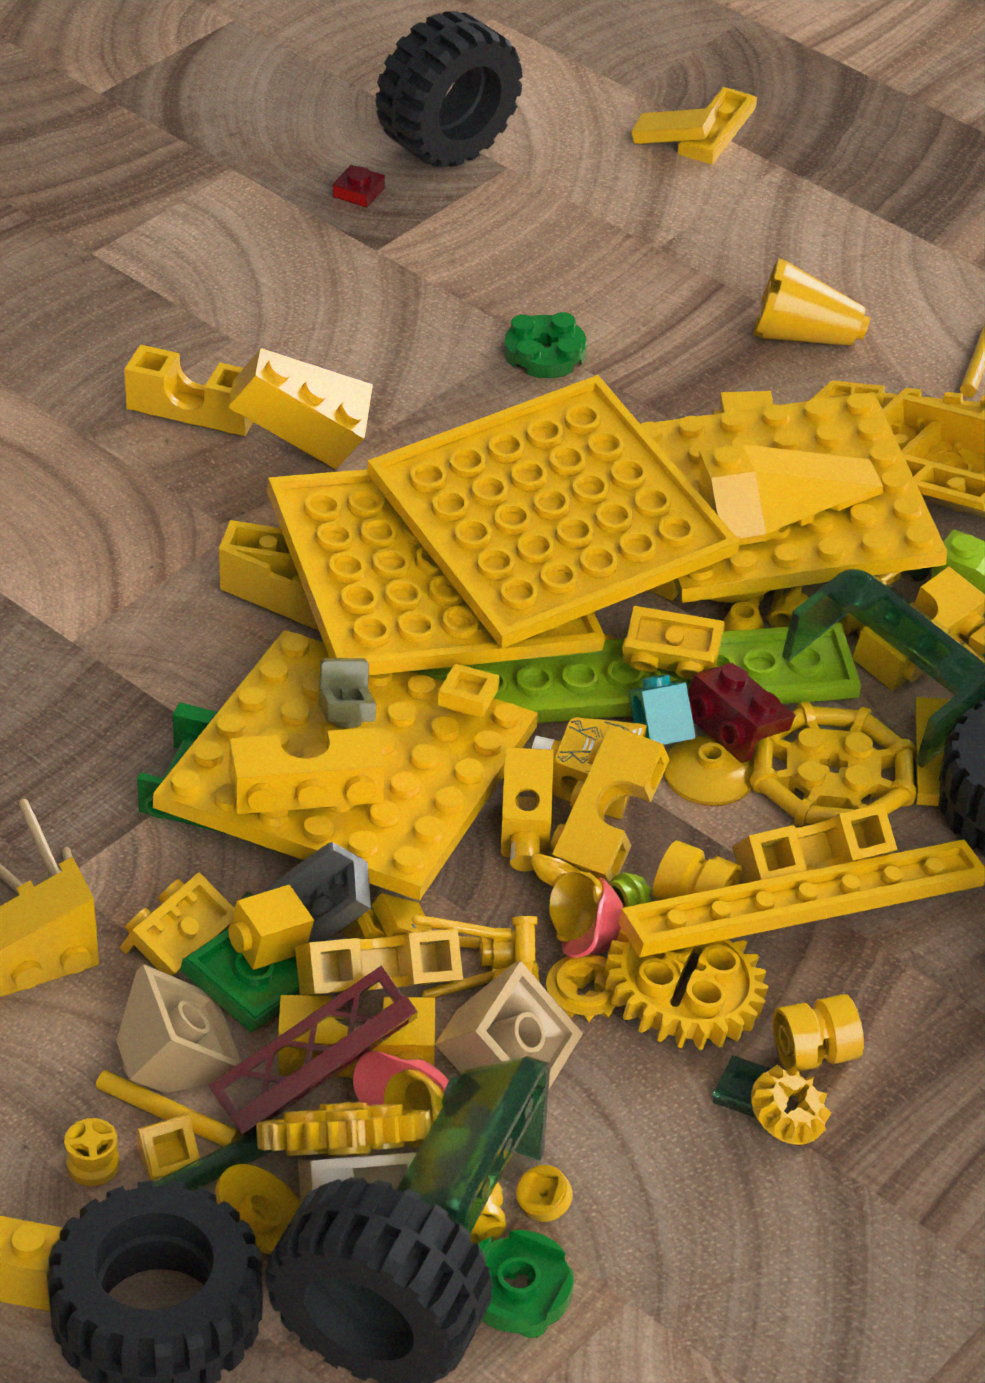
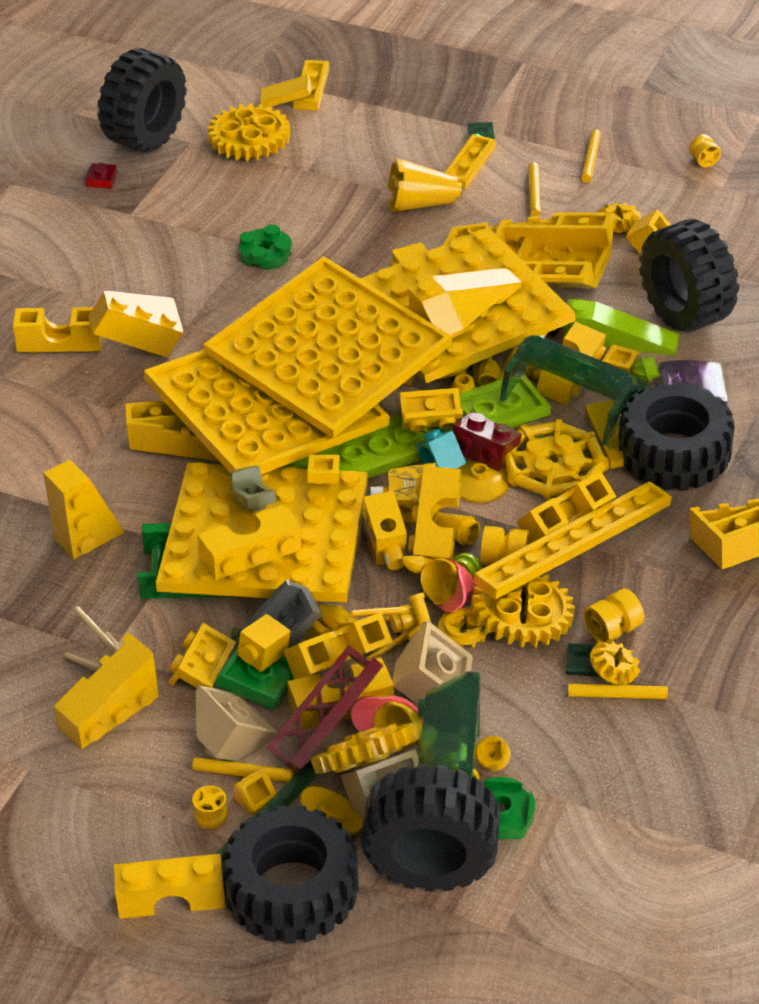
camera: 15 degrees left, 0 degrees up
none -> yellow wedge [43,459,125,560]
none -> yellow gear [207,103,291,161]
none -> yellow cone [433,512,481,546]
none -> yellow tile [444,134,496,190]
none -> clear green tile [467,122,495,140]
none -> yellow bar [568,684,668,700]

